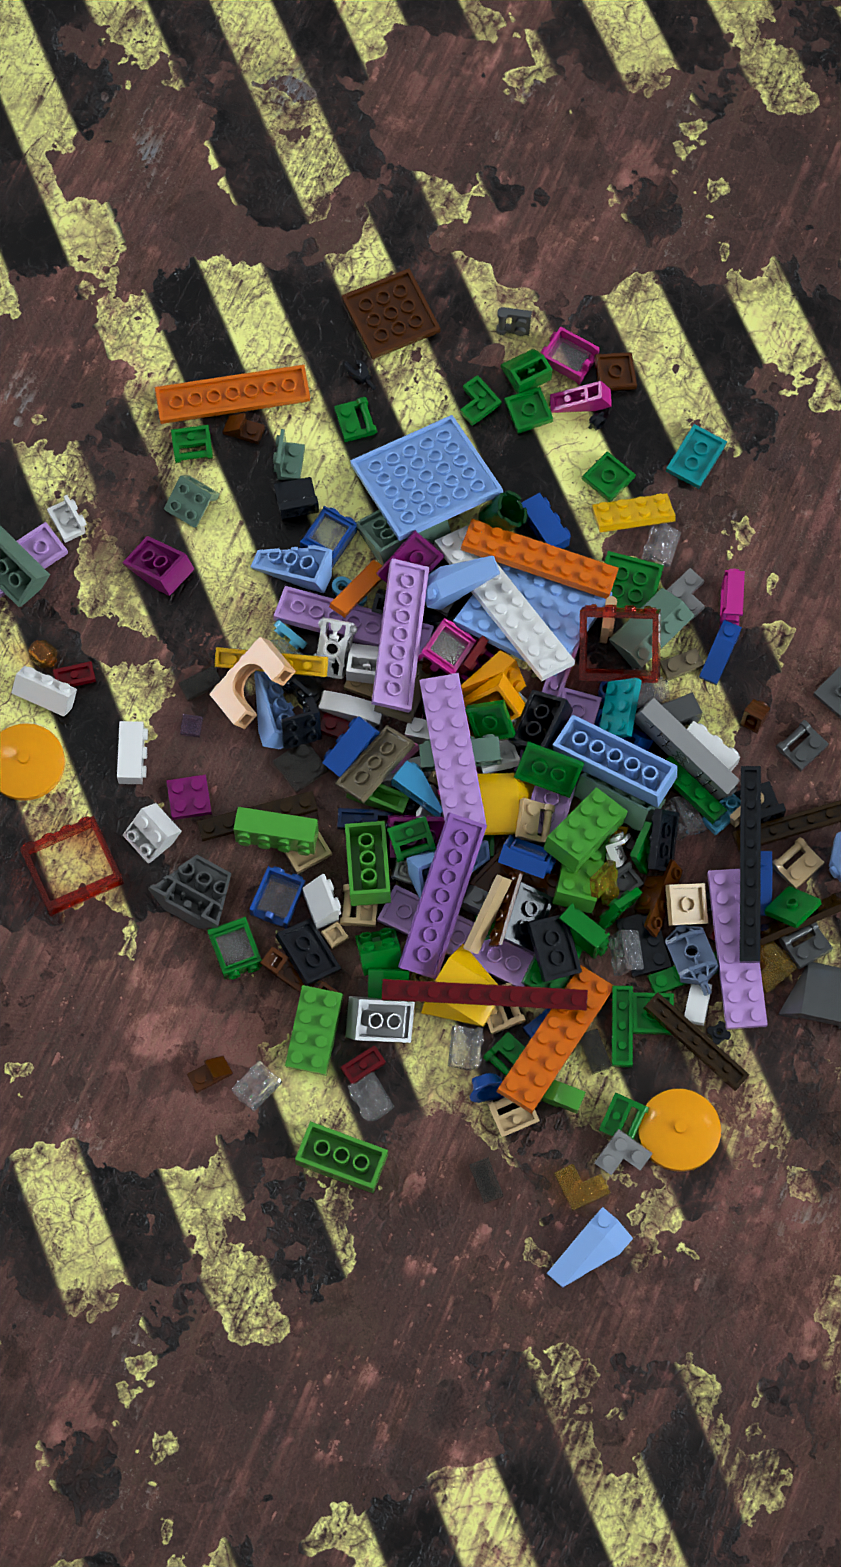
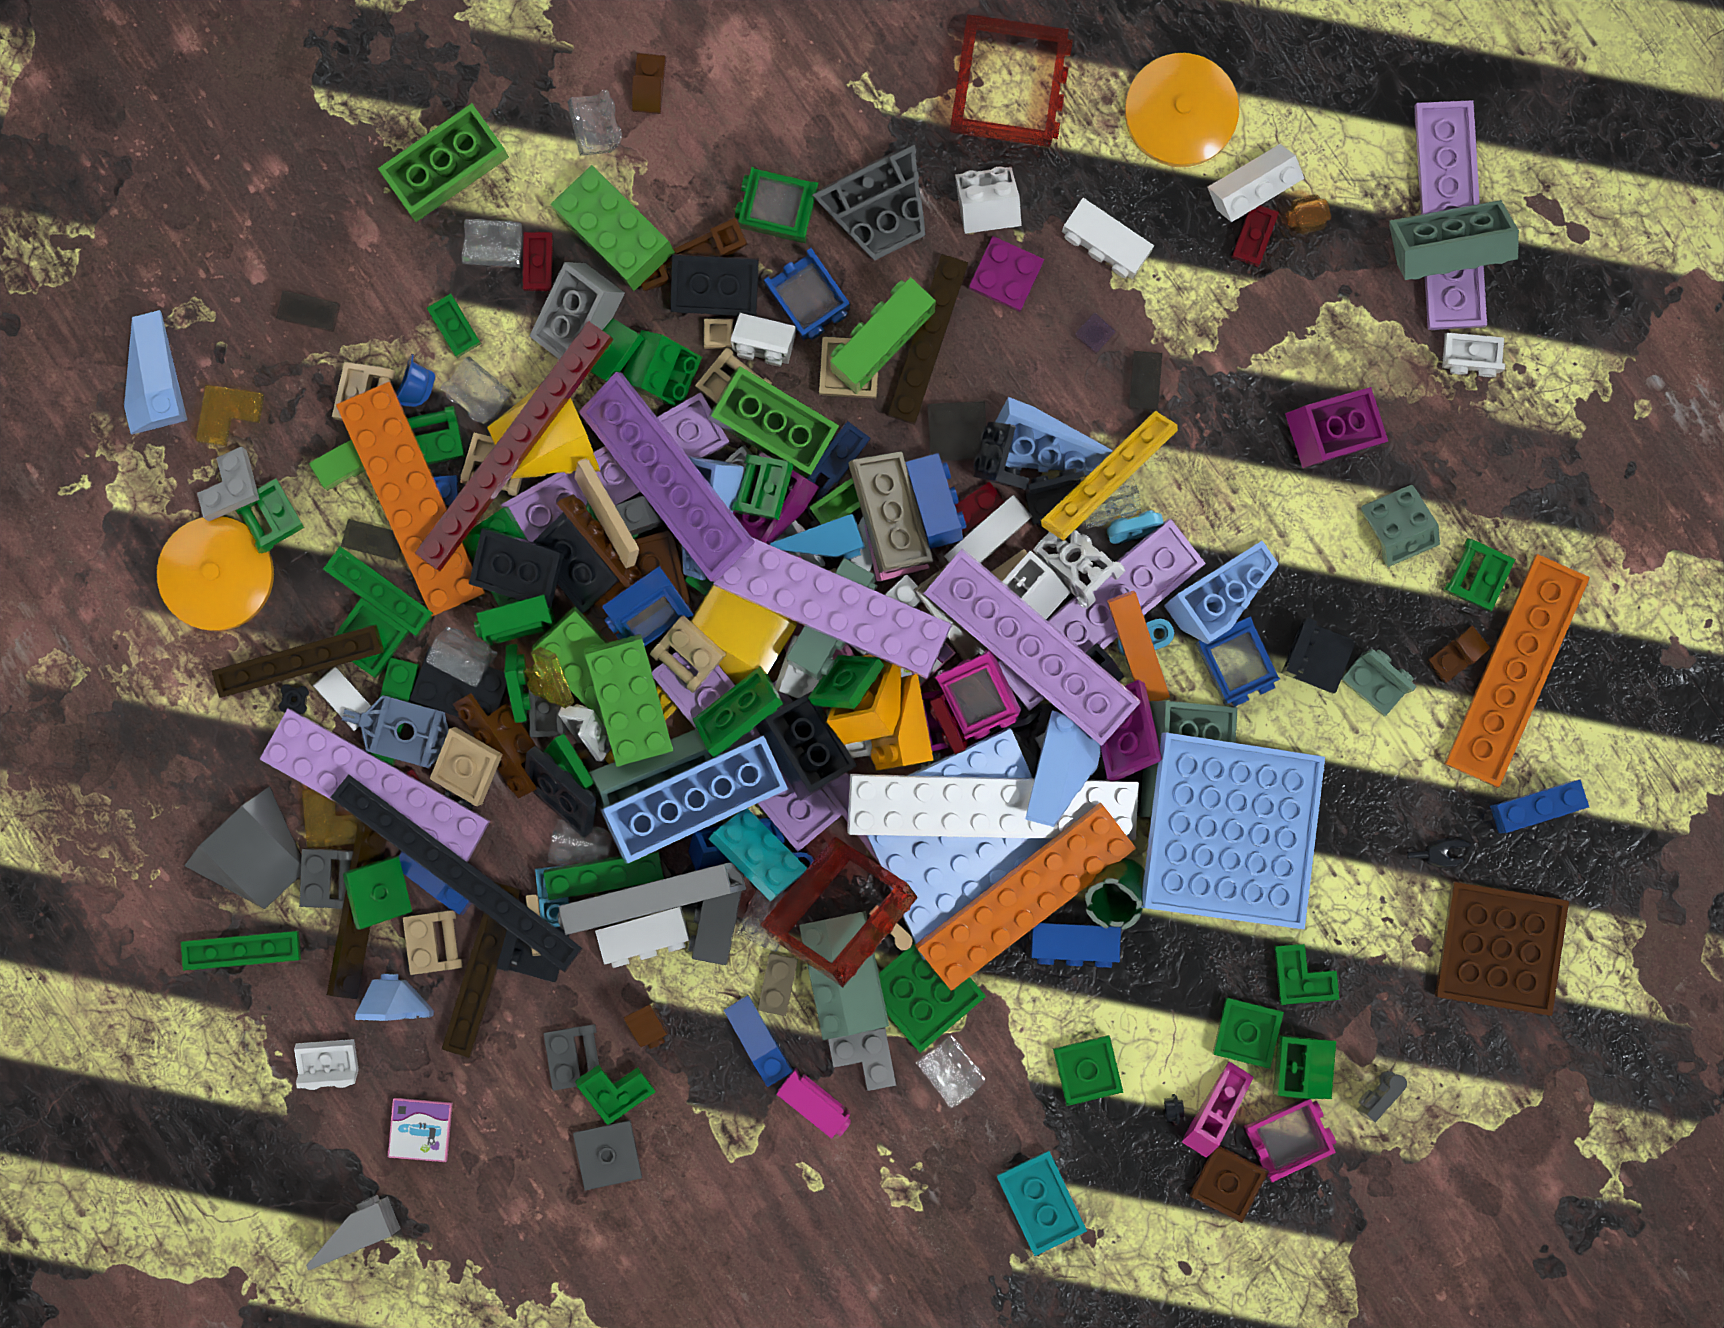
camera: 125 degrees right, 15 degrees up
light nougat arch [210,636,296,729] -> none
green plate [334,397,378,442] -> none
yellow plate [592,493,675,533] -> none
none -> green plate [427,294,481,358]
none -> green plate [575,1065,656,1125]
none -> blue brick [1490,779,1589,834]

